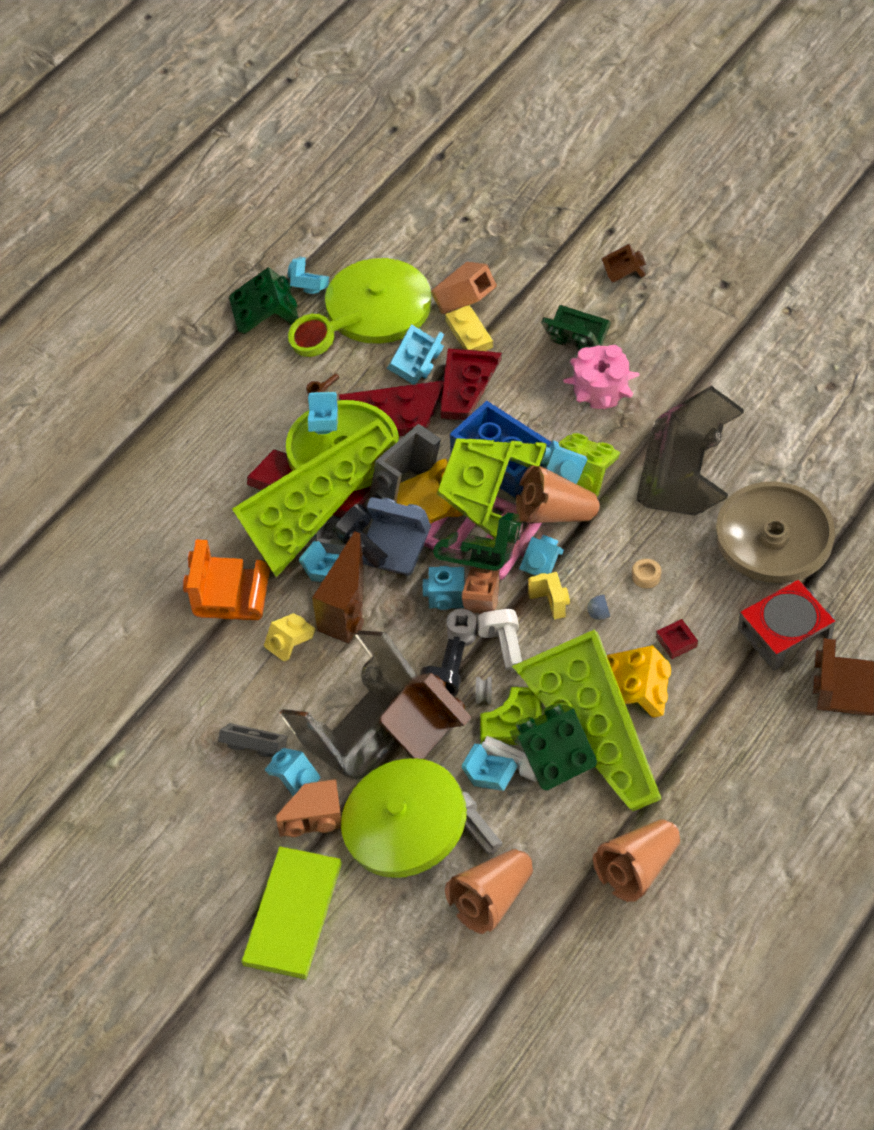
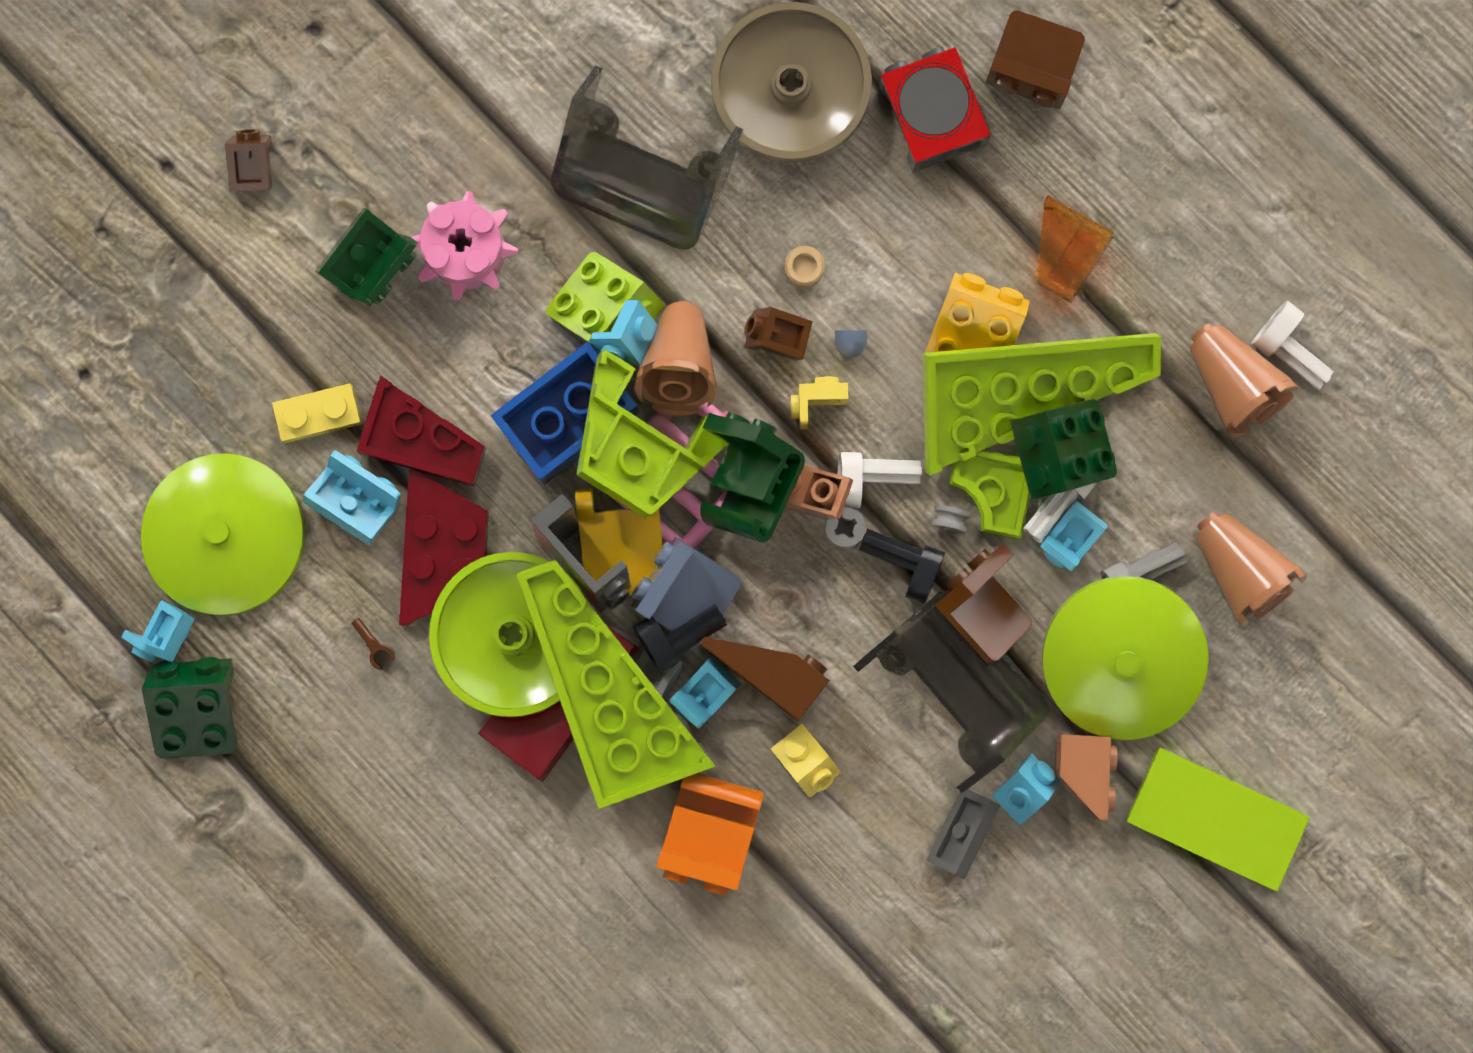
camera: 80 degrees left, 30 degrees up
lime piece [288,310,362,357] -> none
medium azure bracket [308,392,338,434] -> none
medium azure brick [423,566,465,610] -> none
nougat slope [431,262,497,314] -> none
medium azure bracket [519,535,564,576] -> none
dark red plate [656,619,698,659] -> none
none -> reddish brown bracket [744,307,813,361]
none -> clear orange wing [1036,195,1114,303]
none -> white piece [1251,300,1334,390]

